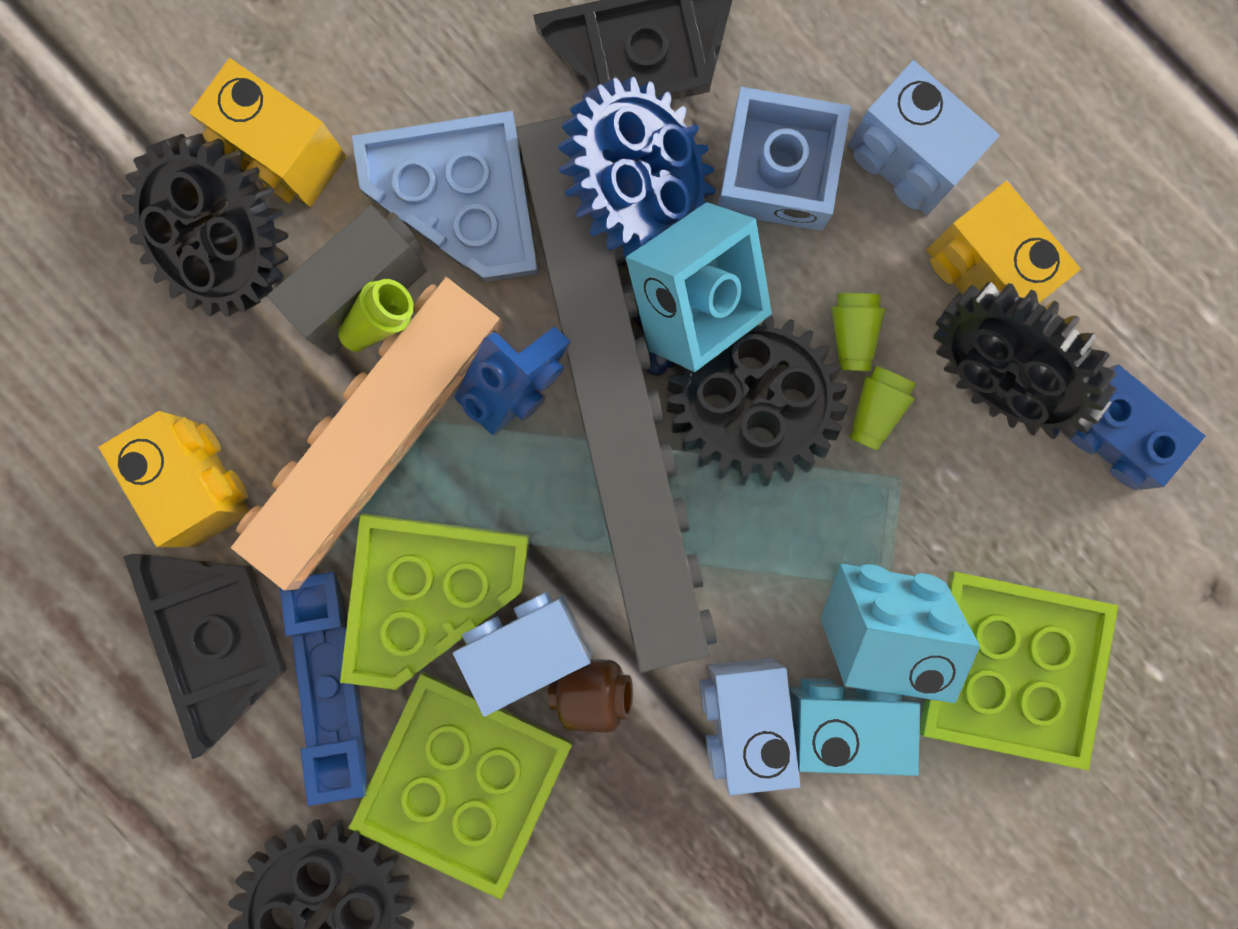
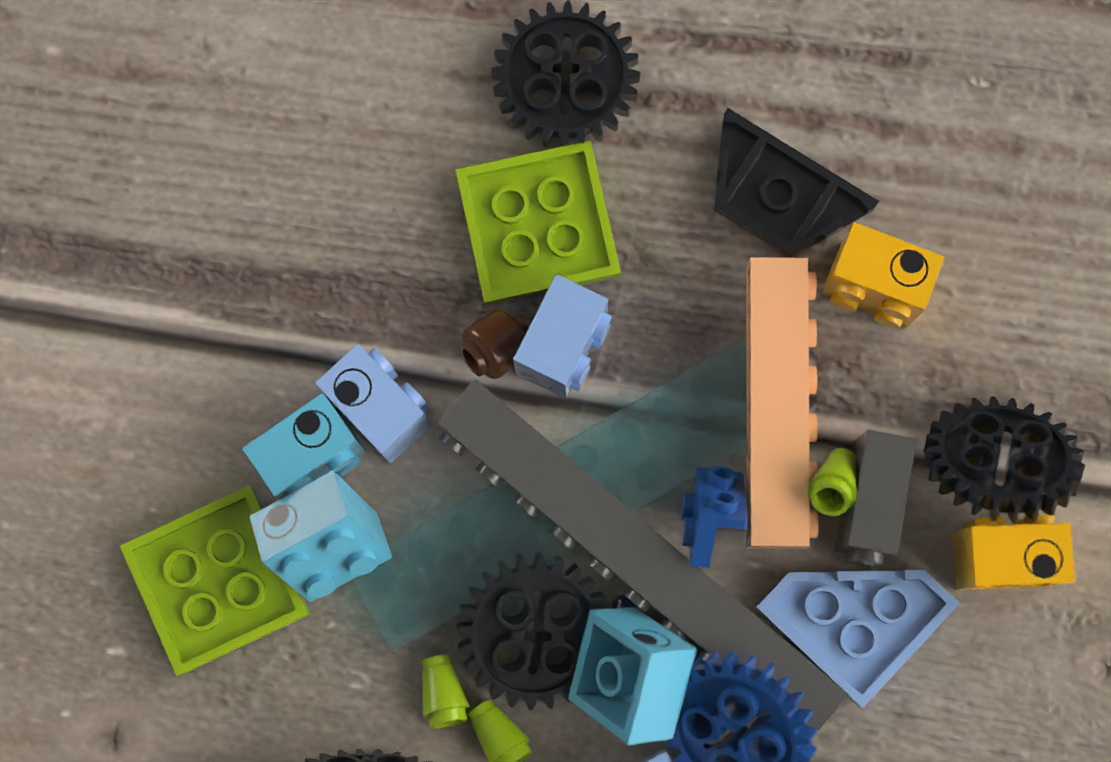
camera: 145 degrees right, 5 degrees down
blue slope [279,572,366,806] -> none
lime plate [340,514,530,690] -> none

